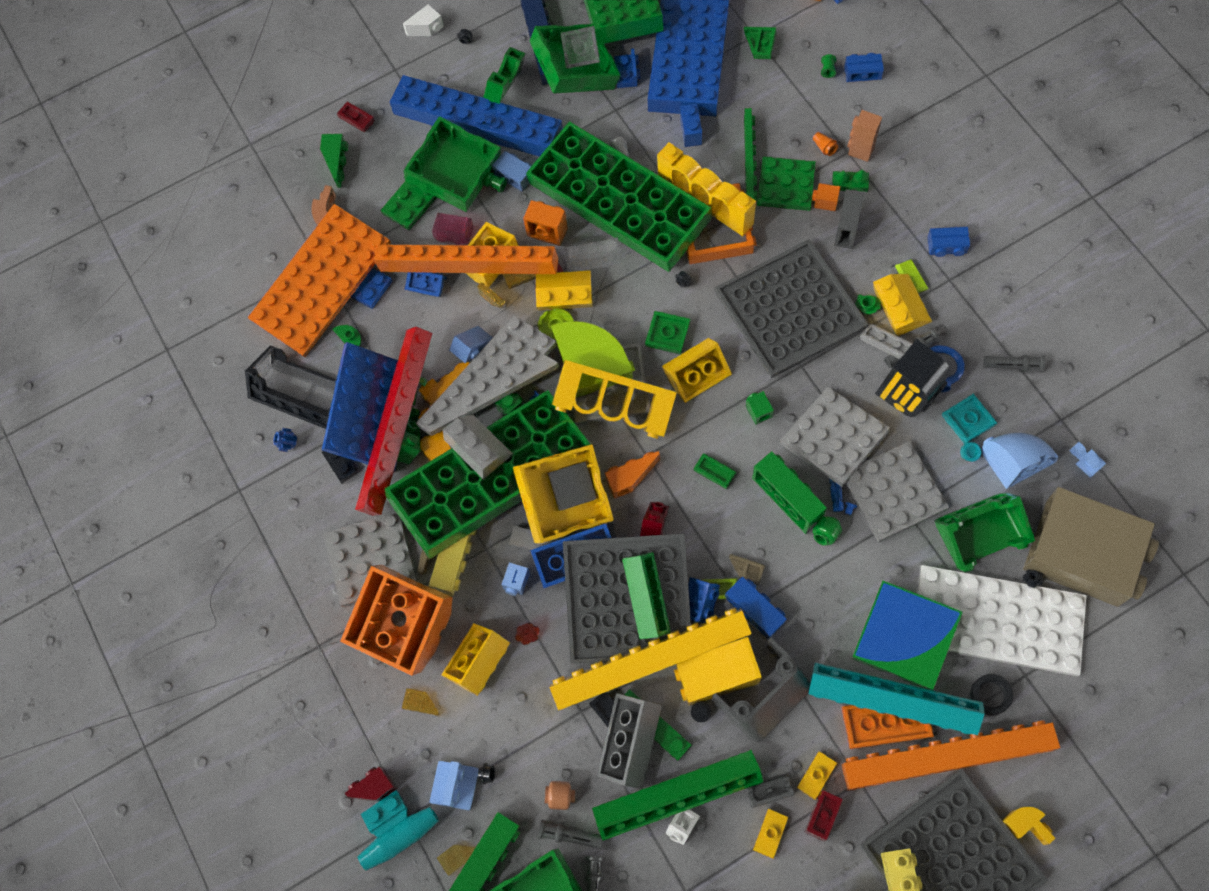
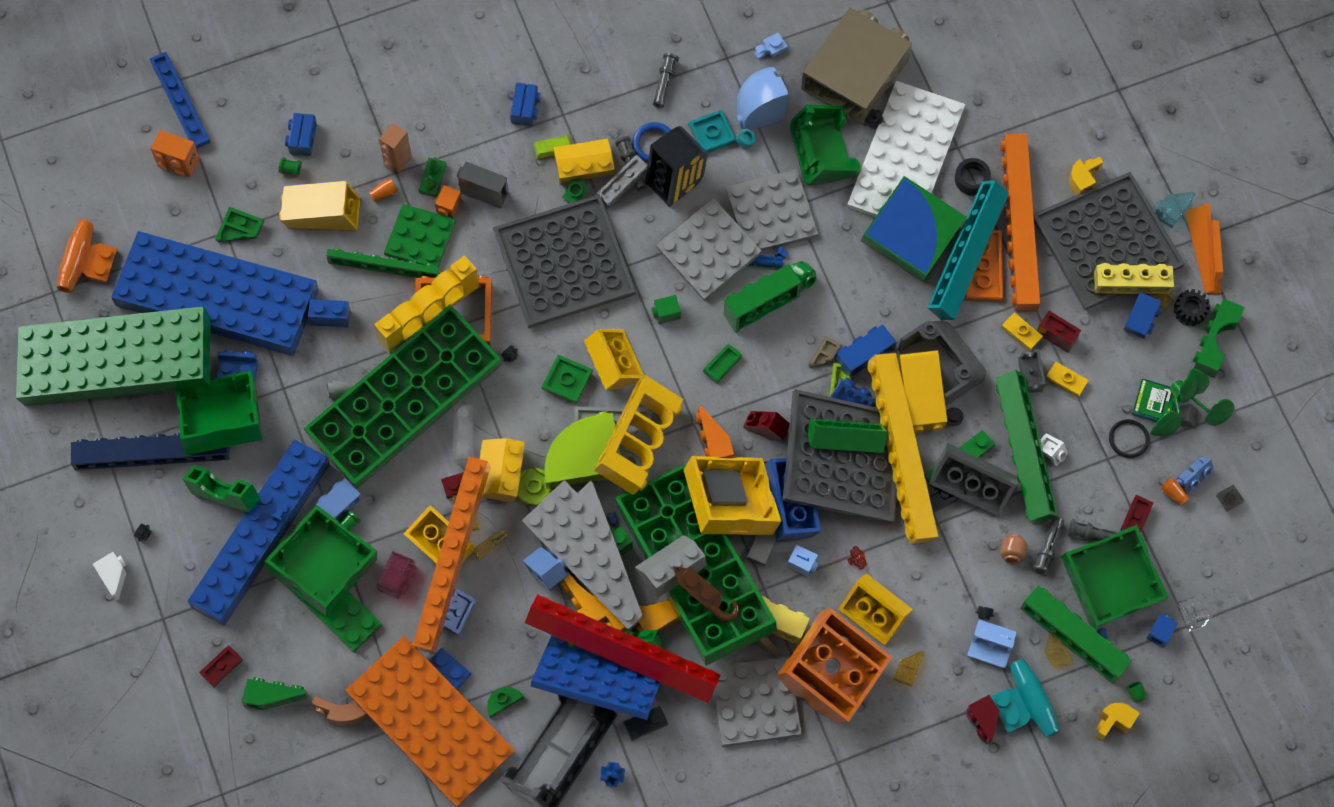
camera: 90 degrees left, 0 degrees up
orange brick [523,200,568,246] -> none
clear slope [561,26,600,69] -> none
none -> yellow slope [279,181,360,231]
none -> reddish brown plate [672,566,739,621]

